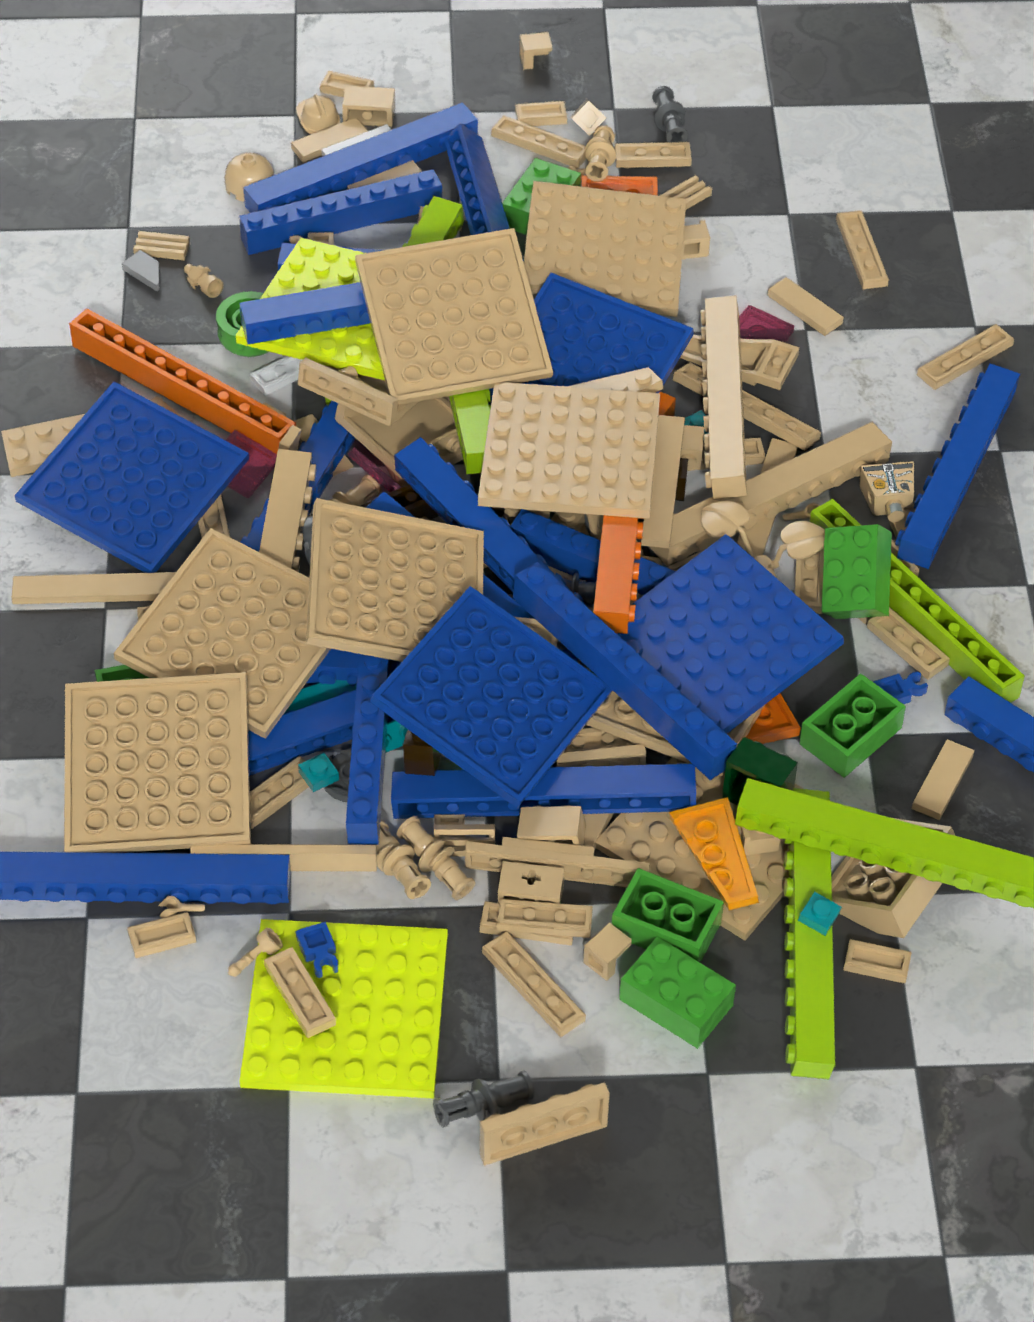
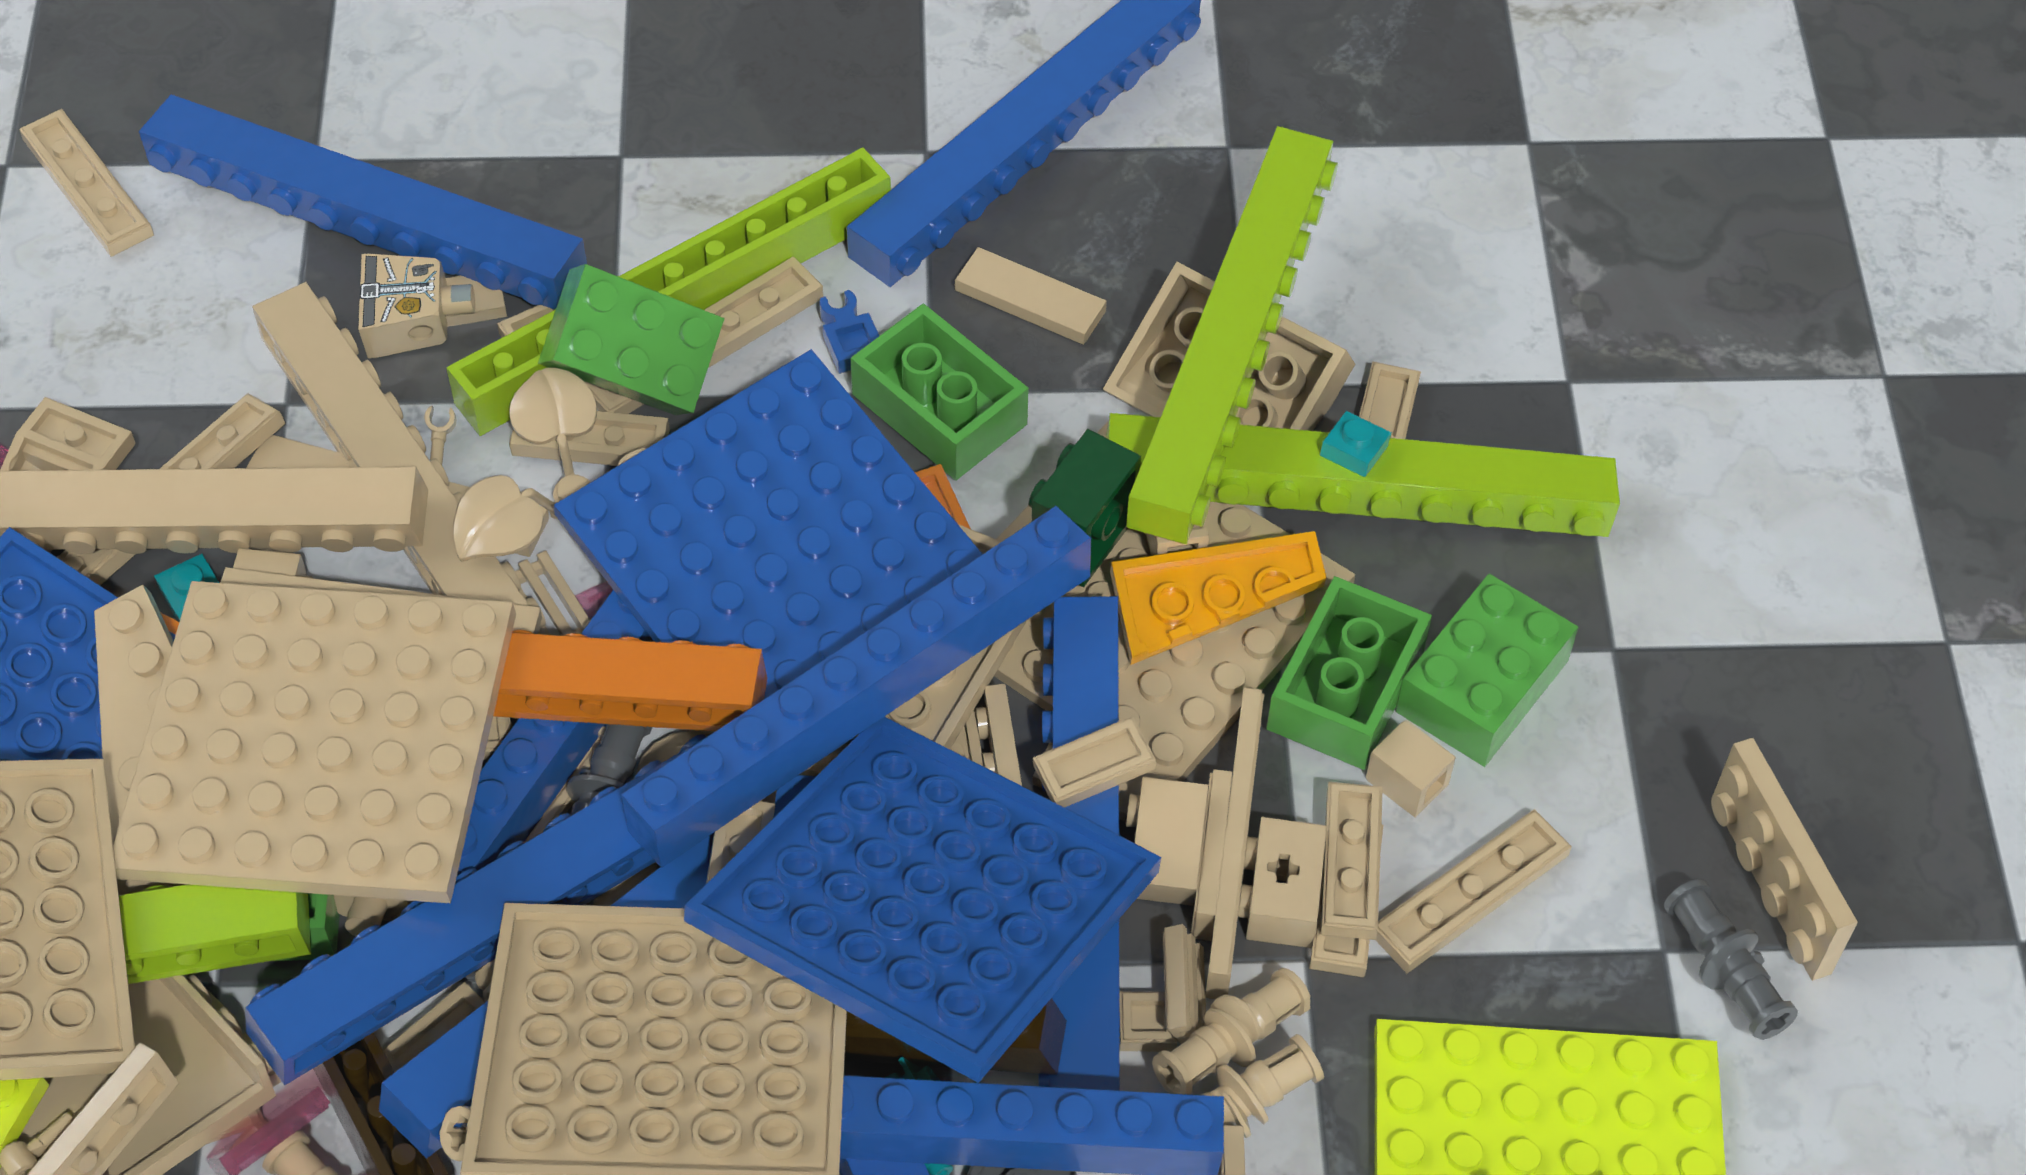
camera: 90 degrees left, 5 degrees up
none -> tan tile [1033,716,1156,808]

